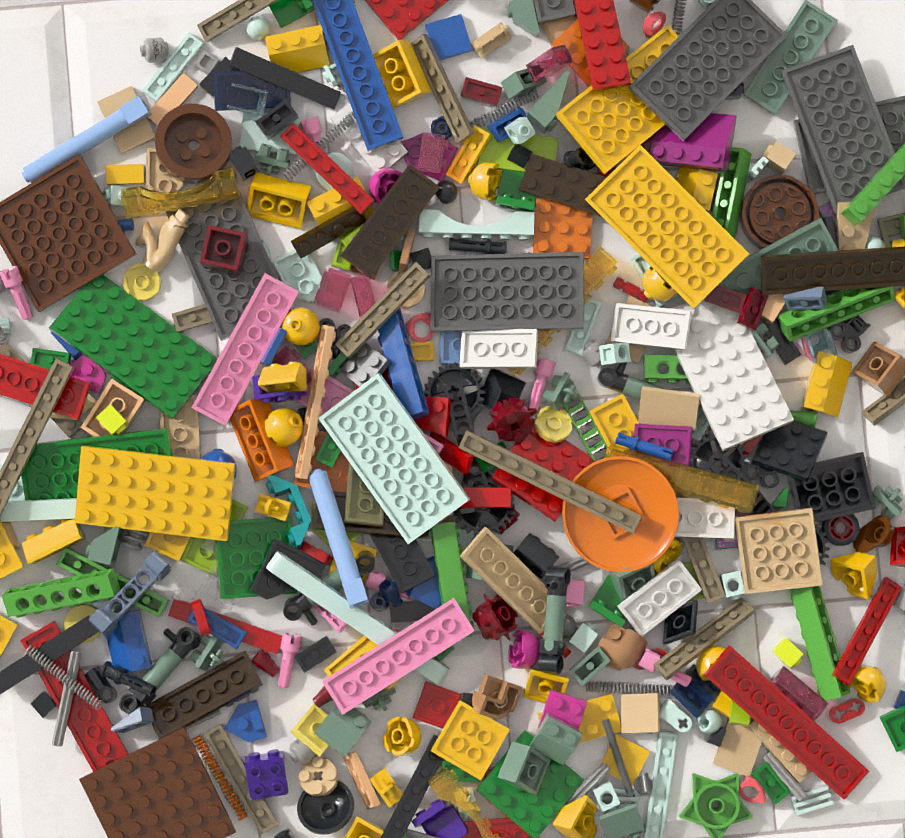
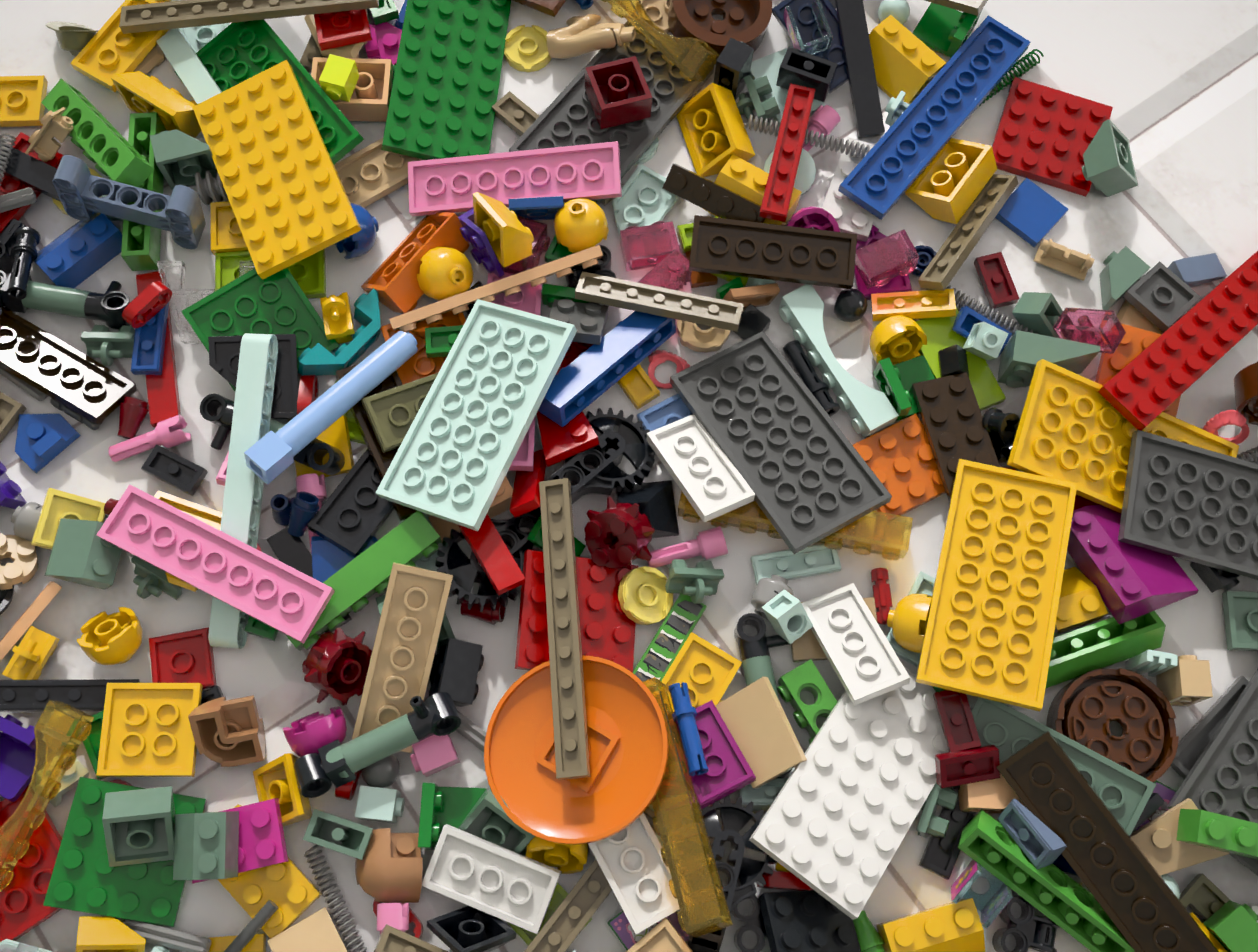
camera: 55 degrees right, 15 degrees down
none -> tan hinge [25,107,73,162]

